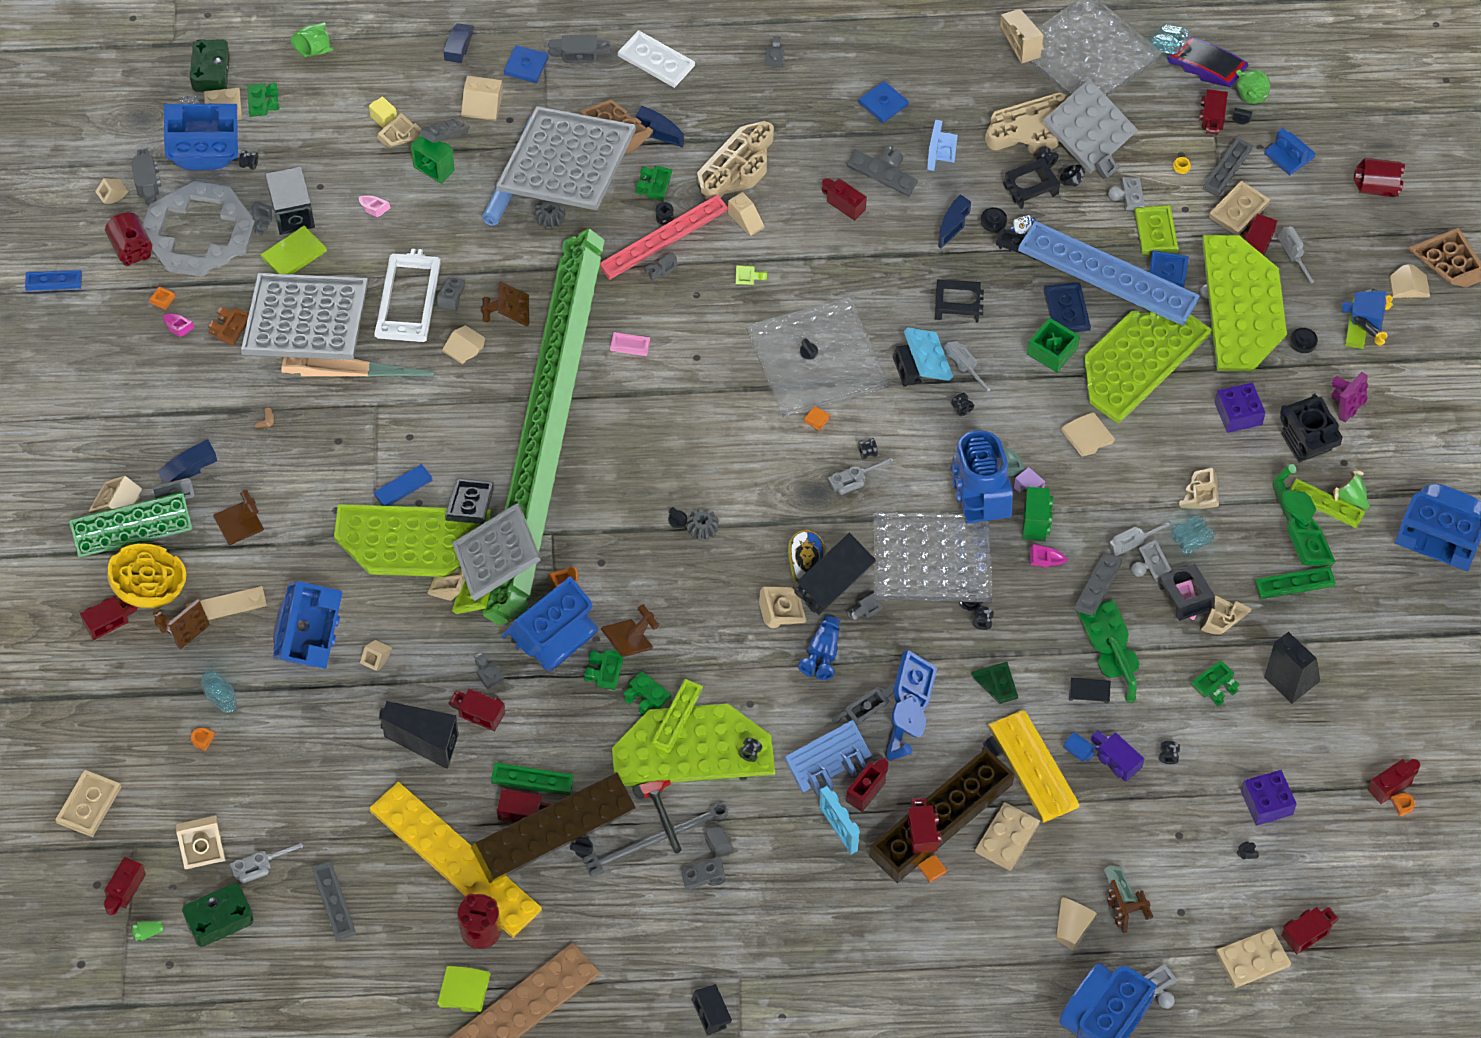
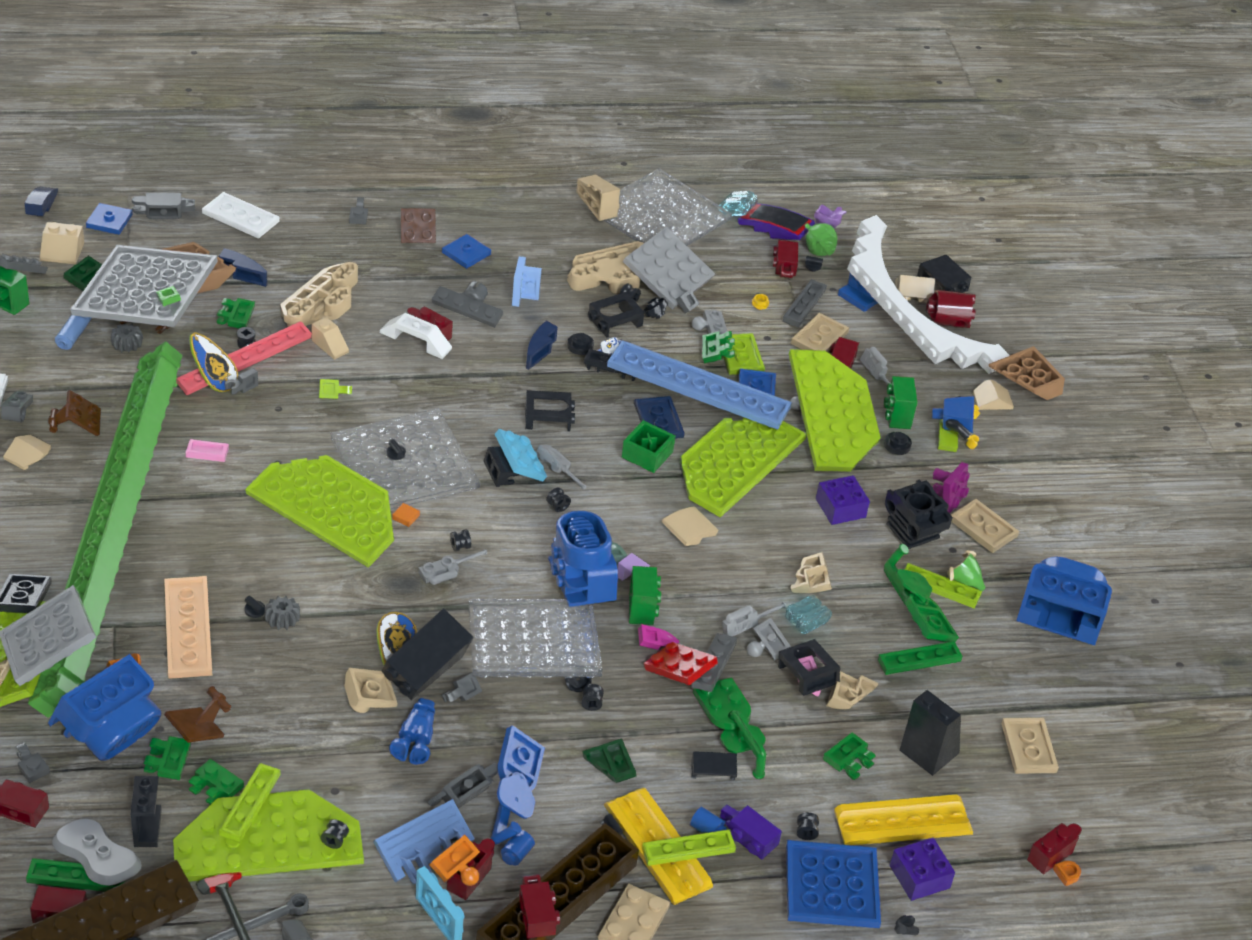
camera: 10 degrees left, 15 degrees down
none -> light grey plate [52,819,142,885]
none -> dark green wing [63,255,102,291]
none -> black panel [130,776,162,847]
none -> bright green tile [156,286,181,306]
none -> light nougat plate [164,576,213,679]
none -> shield [190,332,238,392]
none -> lime plate [245,455,394,568]
none -> white slope [380,313,452,359]
none -> reddish brown plate [401,208,436,243]
none -> orange plate [429,835,480,886]
none -> blue brick [501,830,535,866]
none -> lime tile [642,829,736,866]
none -> red plate [644,642,718,685]
none -> green plate [702,331,735,364]
none -> blue plate [786,840,881,928]
none -> medium lavender hat [814,204,847,229]
none -> yellow plate [834,794,973,846]
none -> white arch [847,215,1010,374]
none -> green brick [884,376,918,429]
none -> tan slope [895,275,935,303]
none -> black panel [917,254,972,293]
none -> tan plate [951,499,1019,553]
none -> tan plate [1001,718,1059,774]

